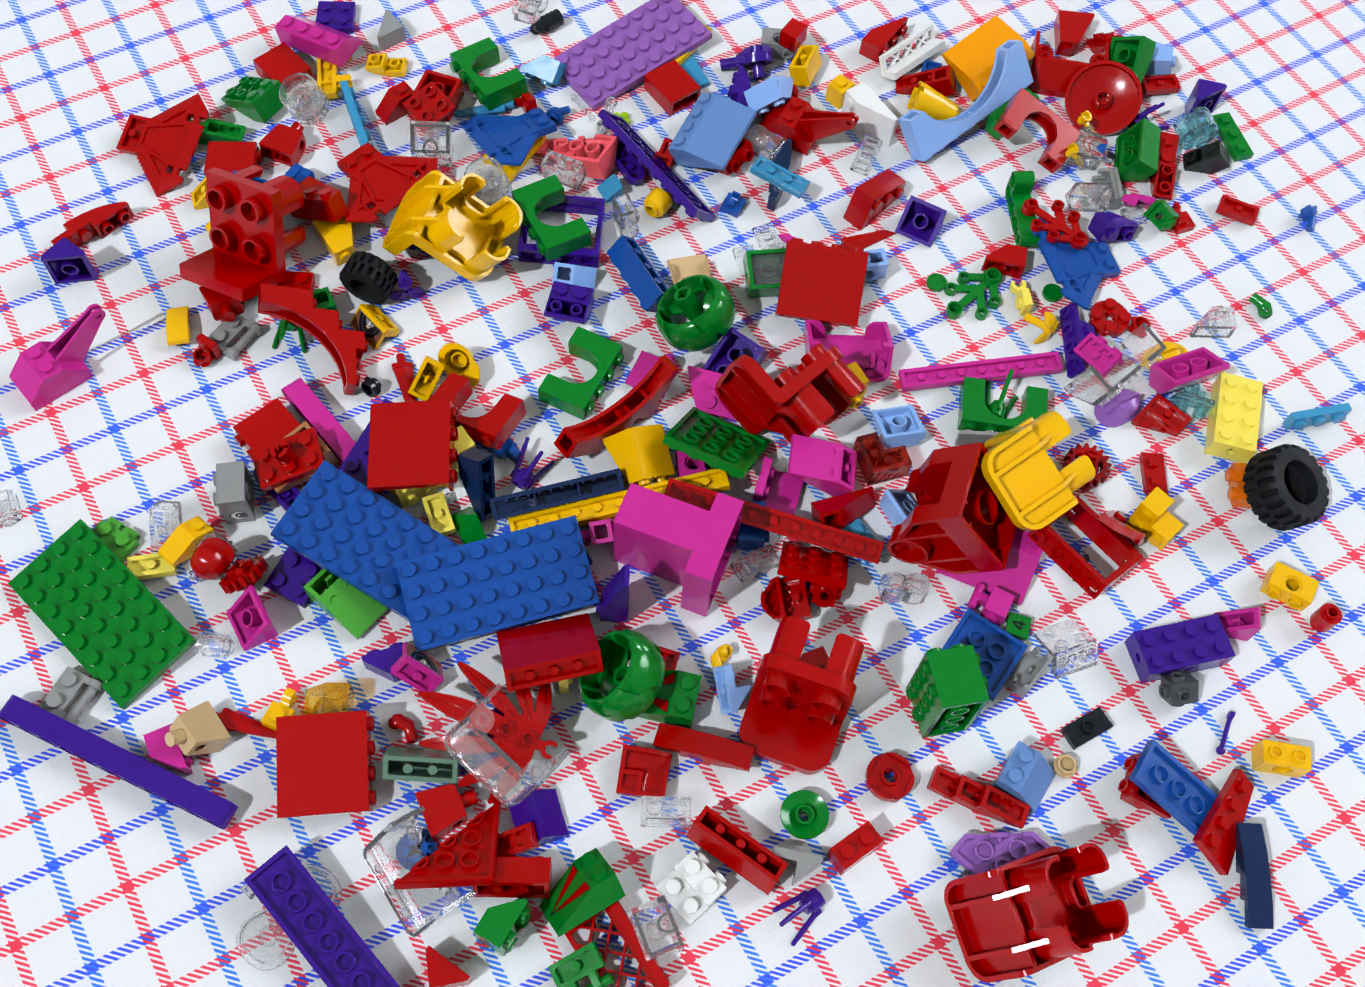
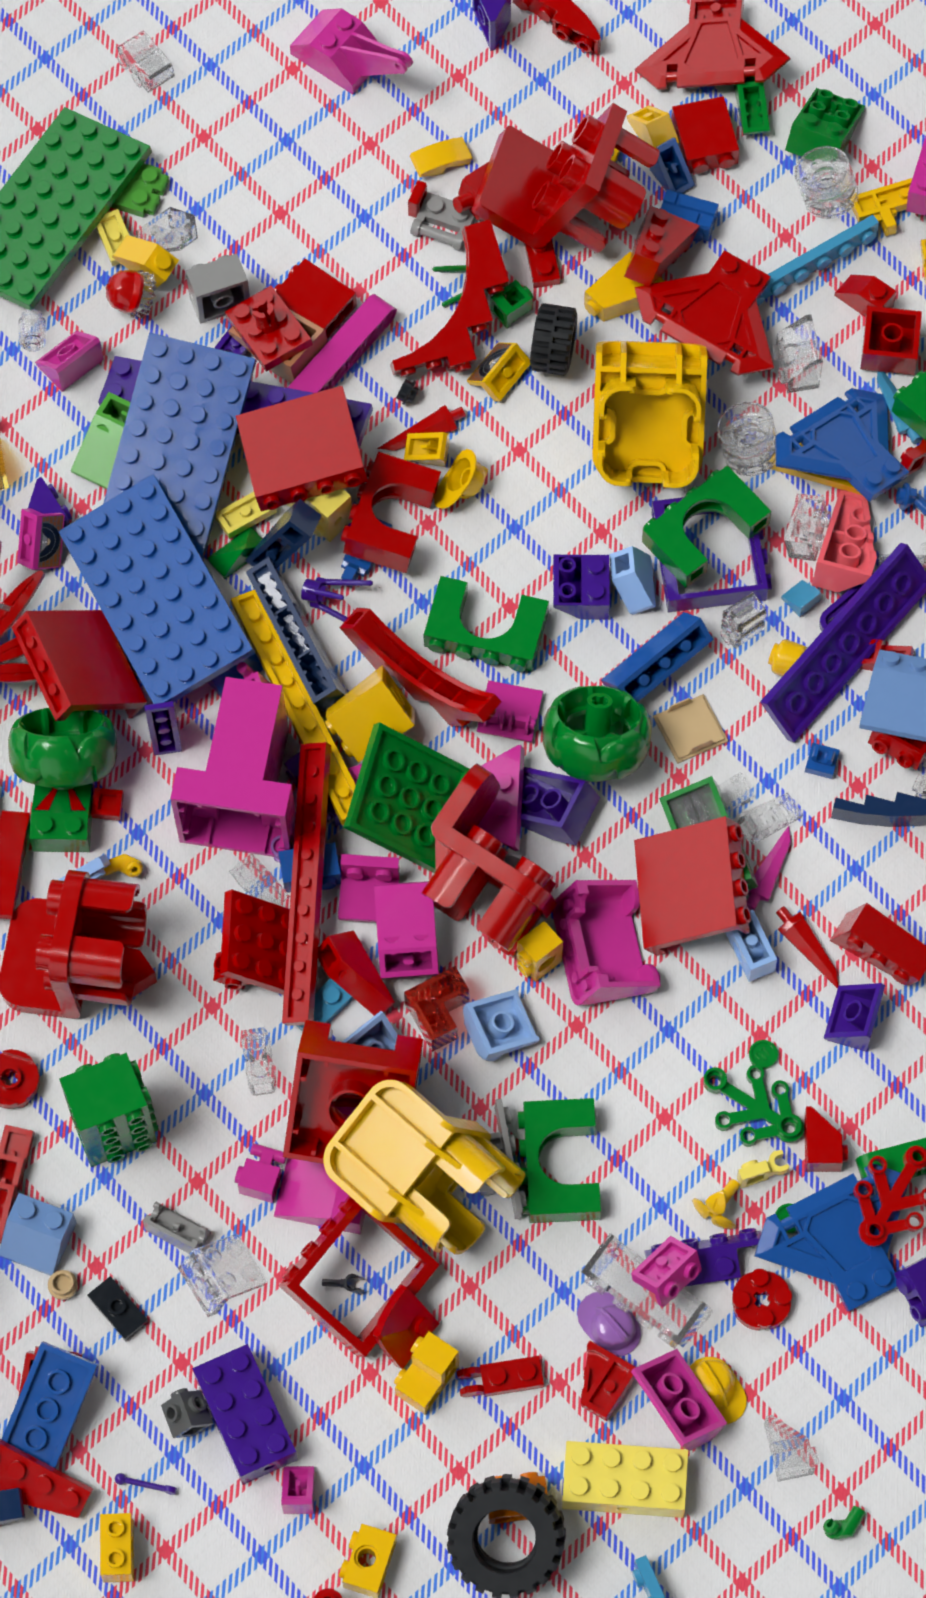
camera: 85 degrees right, 5 degrees up
red plate [193,347,214,367] -> none
red gear [219,555,269,594] -> none
red brick [253,42,314,96] -> none
red torso [259,122,306,167] -> none
dark purple plant [390,270,425,301] -> none
red bracket [402,81,456,141] -> none
dark azure tile [750,155,810,199] -> none
red slope [761,576,813,623] -> none
dark pink plate [898,351,1064,392] -> none
blue plate [941,608,1028,702] -> none
green plant [985,369,1018,418] -> none
green tile [1004,612,1032,641] -> none
red gear [1063,443,1112,488] -> none
red plate [1128,316,1151,337] -> none
clear light blue hips [1170,383,1215,420] -> none

